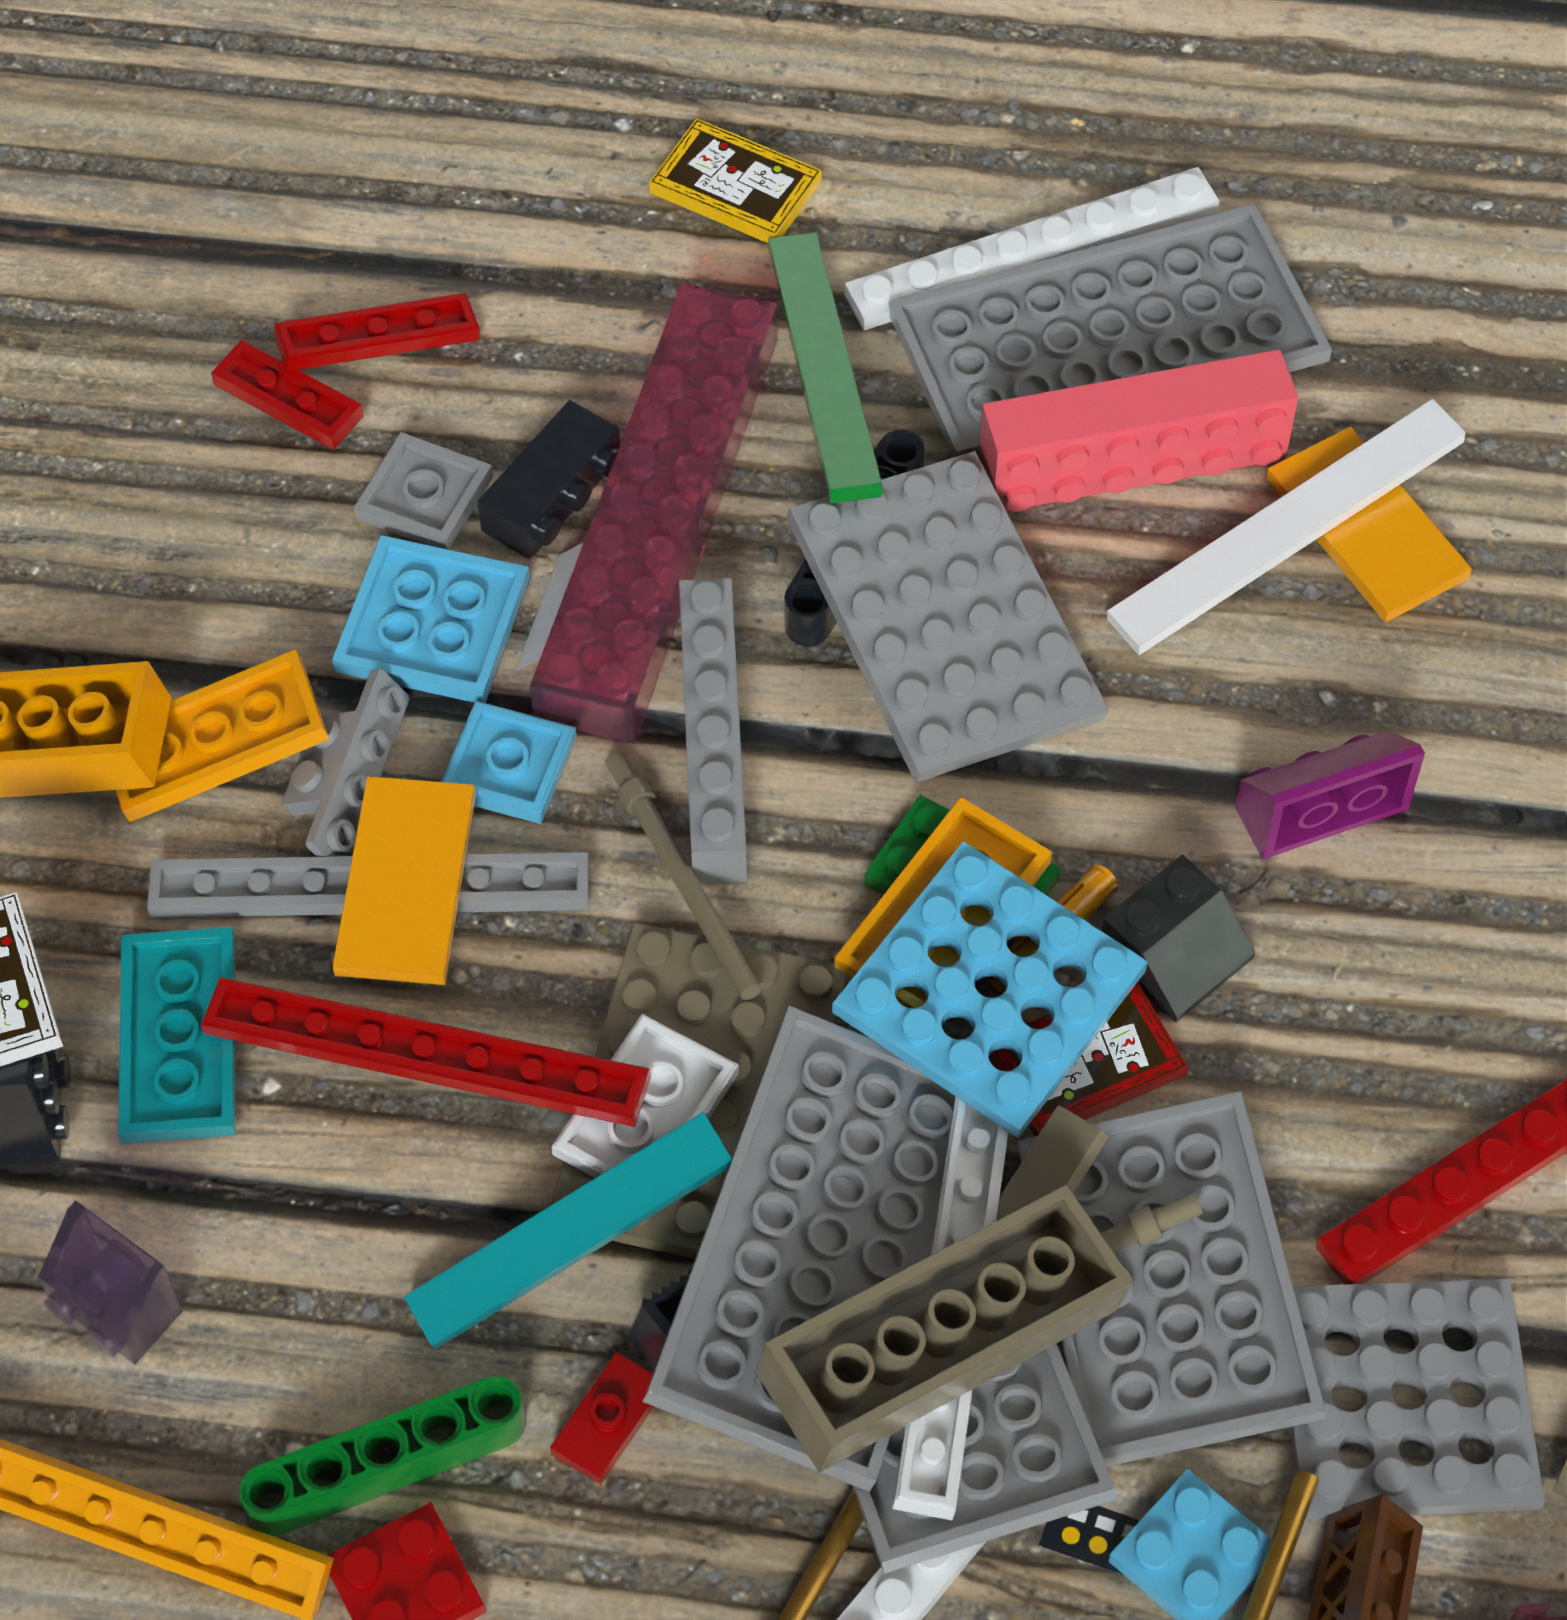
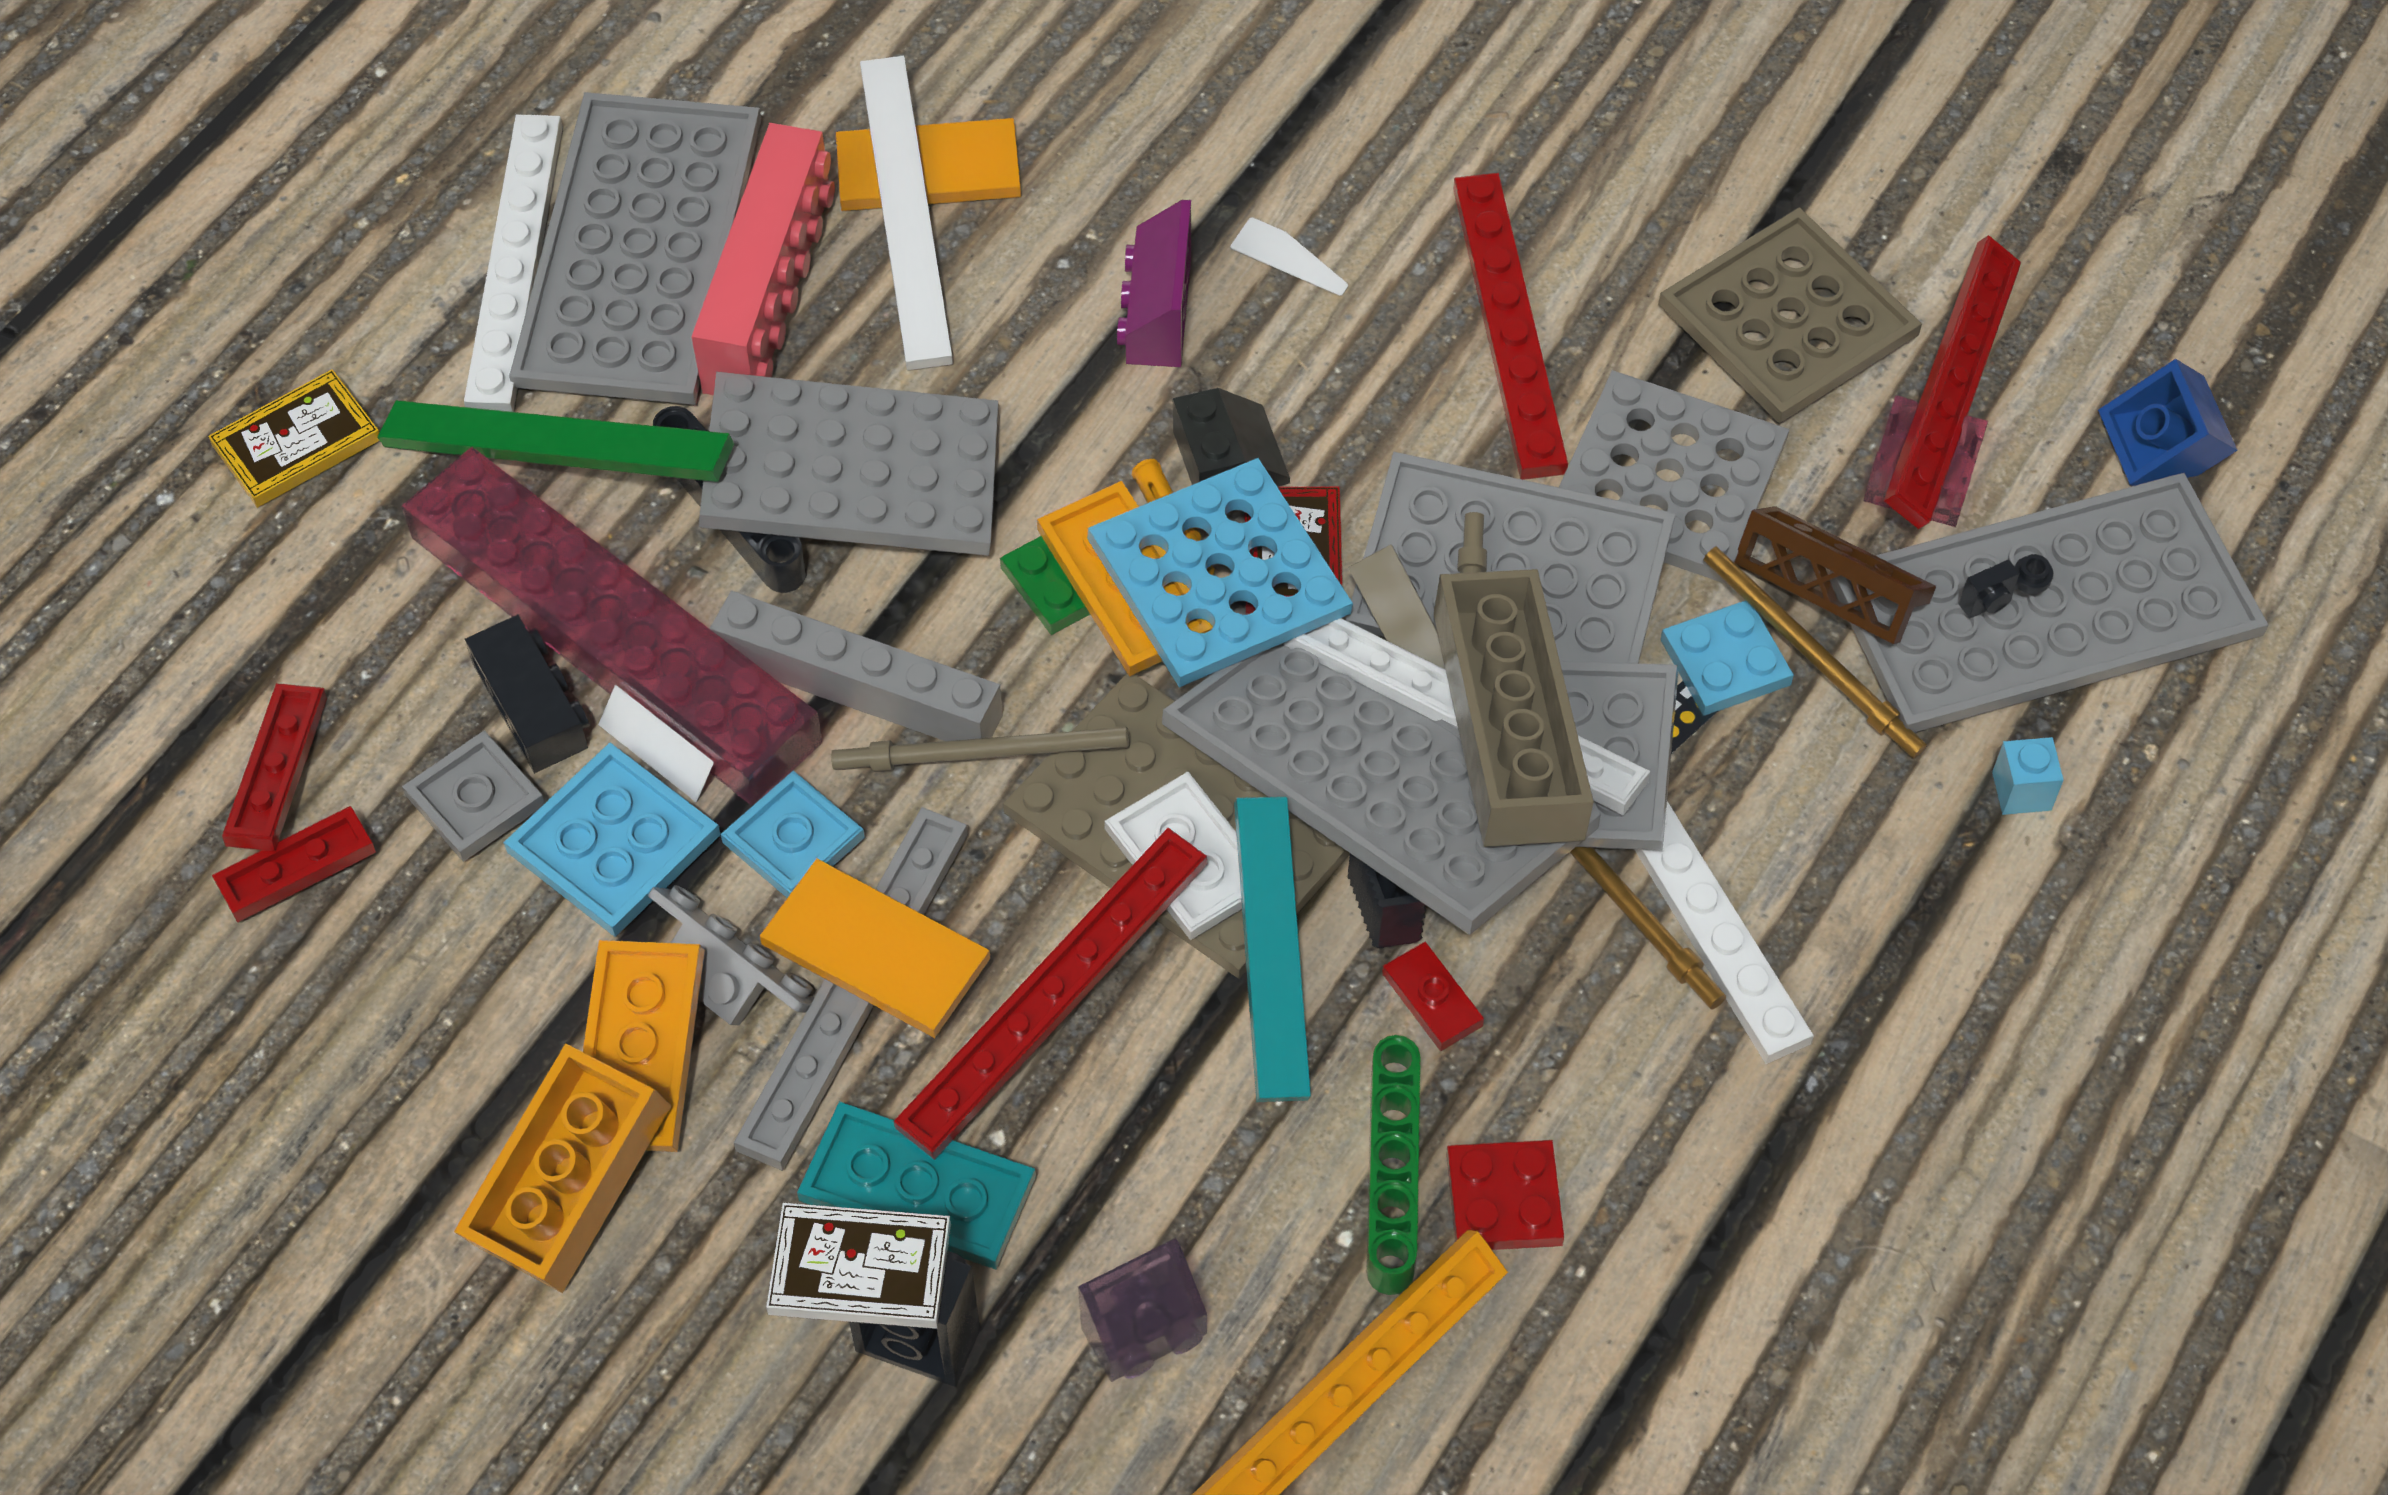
camera: 65 degrees left, 0 degrees up
none -> white sticker [1230,217,1348,296]

